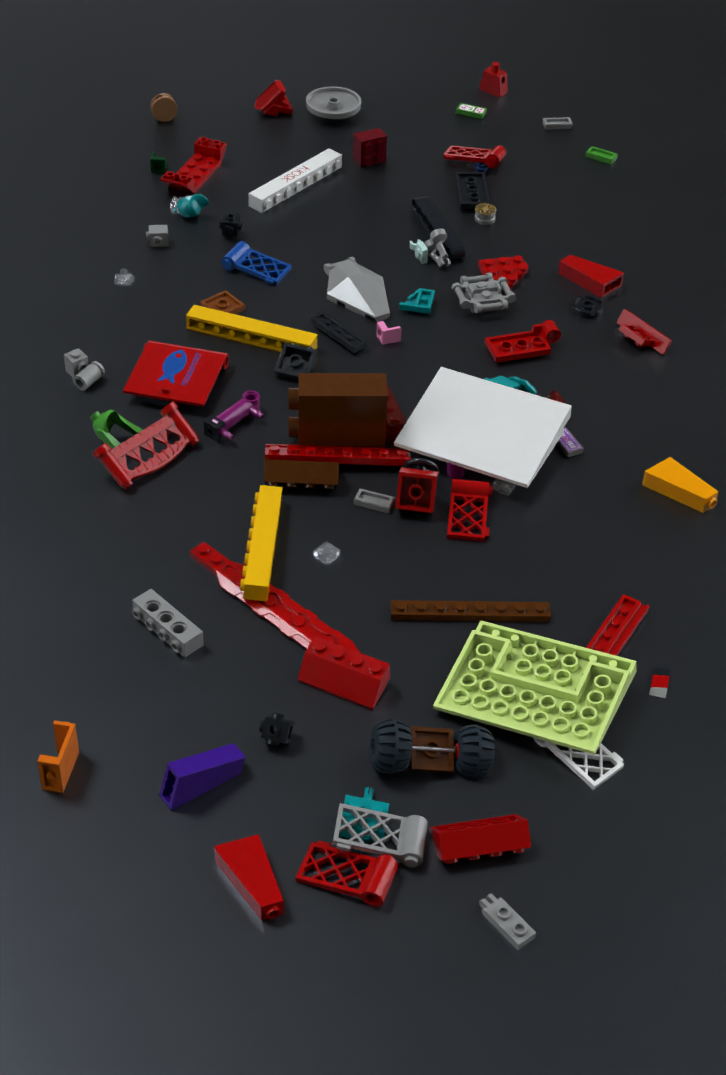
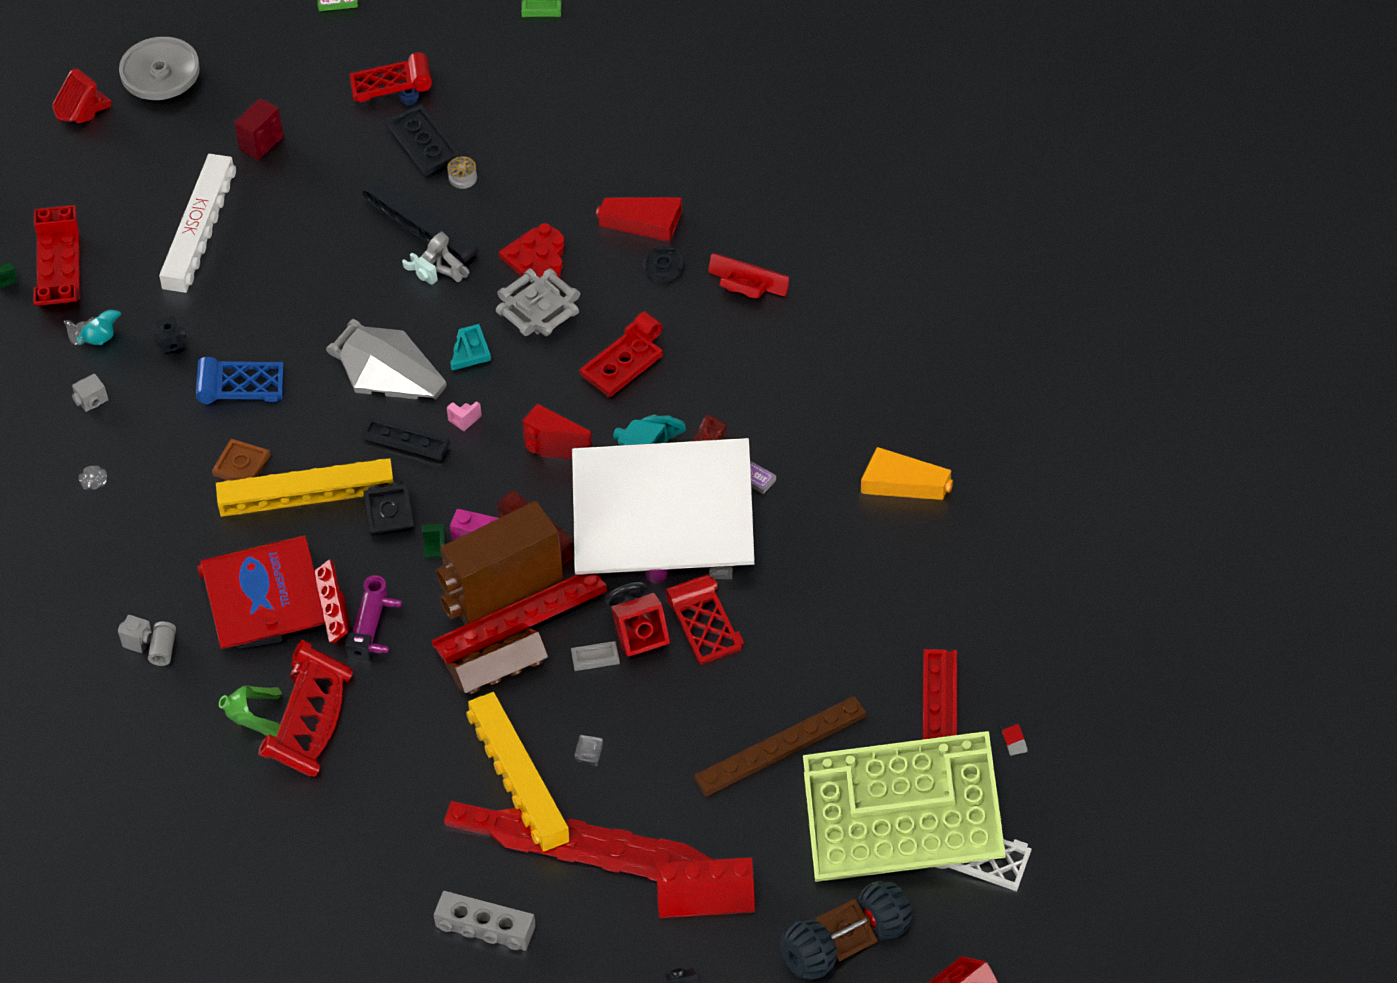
camera: 25 degrees left, 10 degrees up
none -> red bracket [315,560,351,643]
none -> red slope [522,404,592,459]

